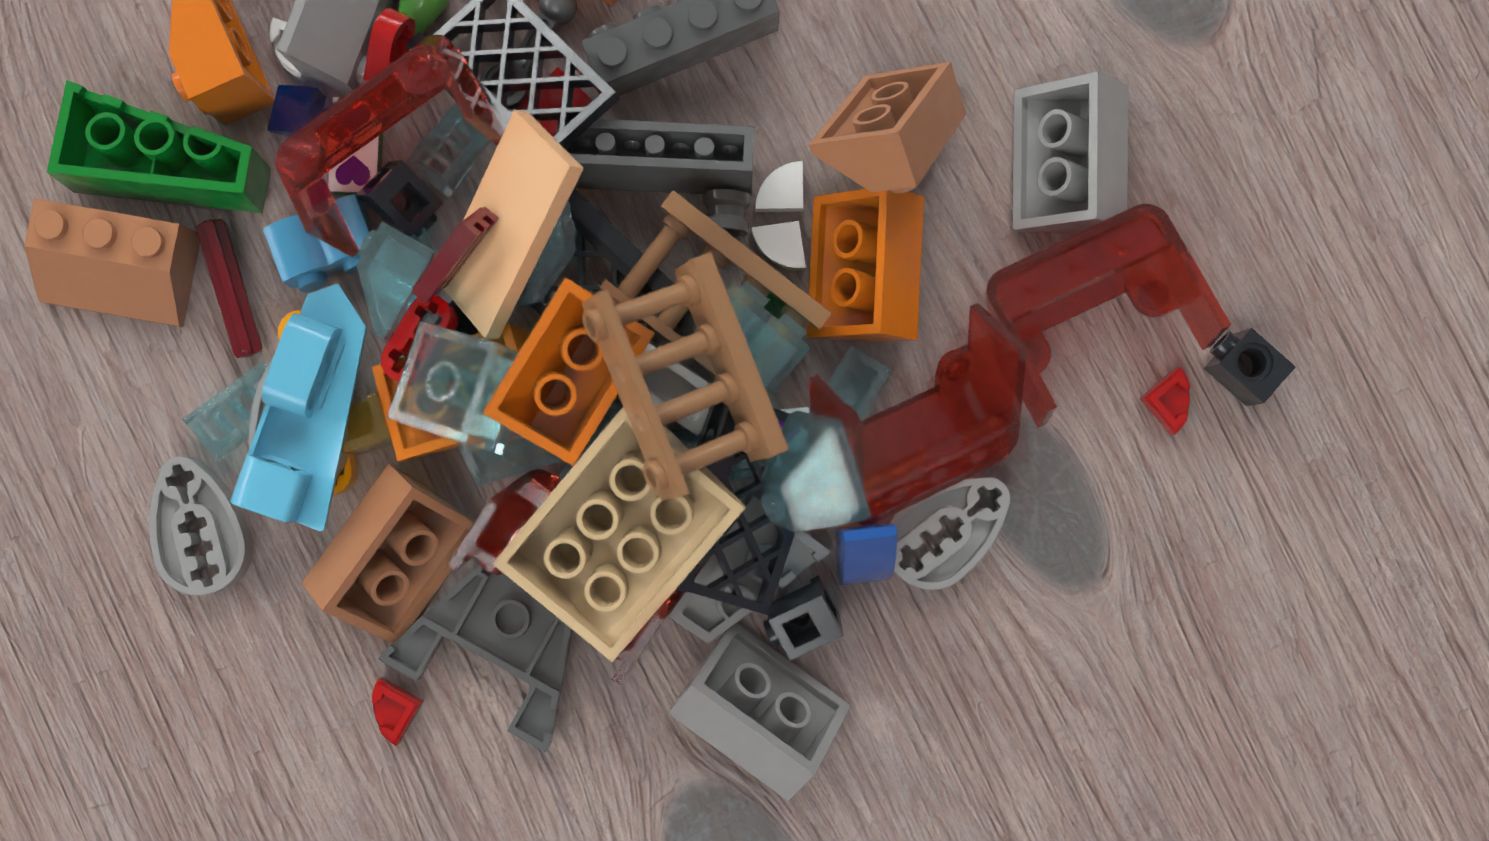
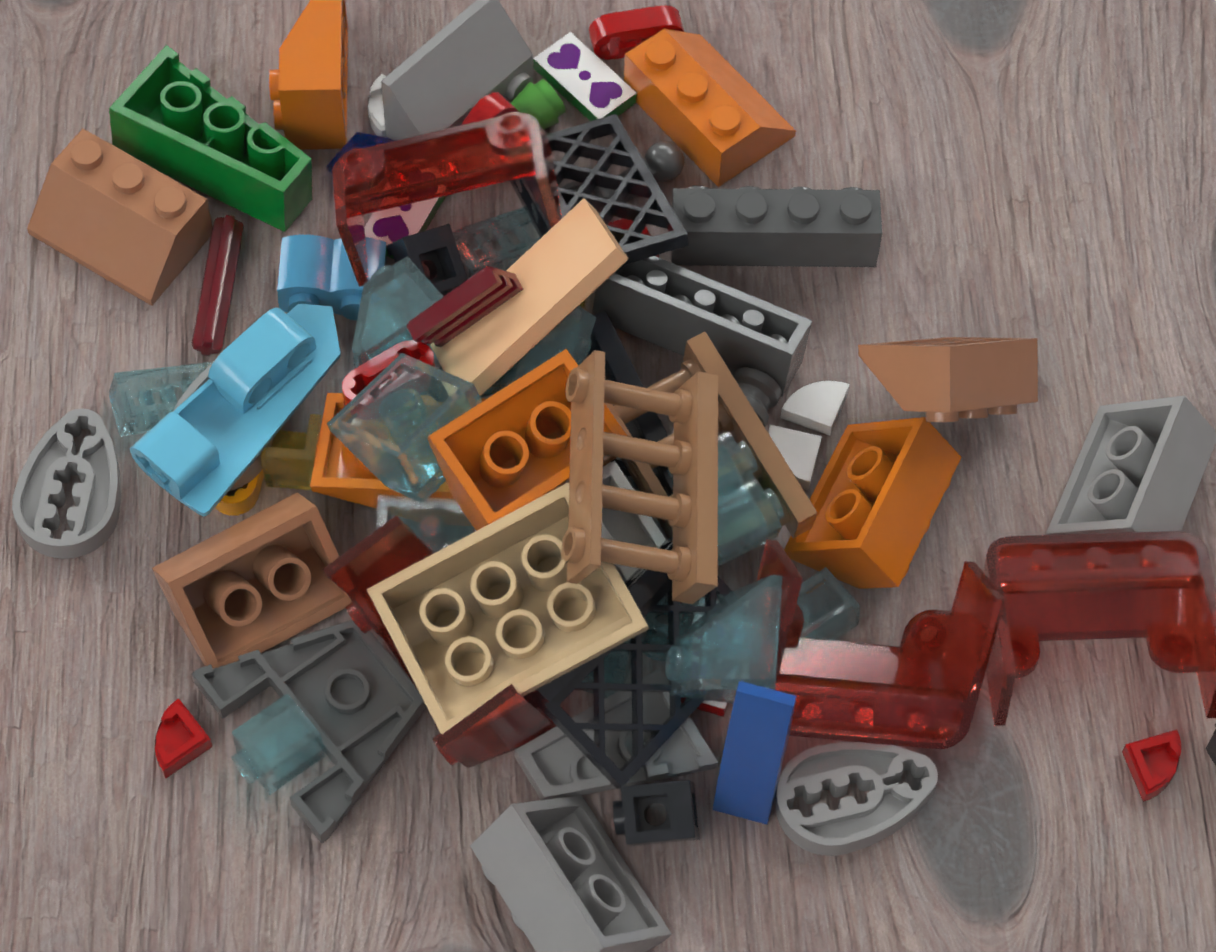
camera: 25 degrees right, 25 degrees down
none -> clear light blue brick [231,693,325,795]

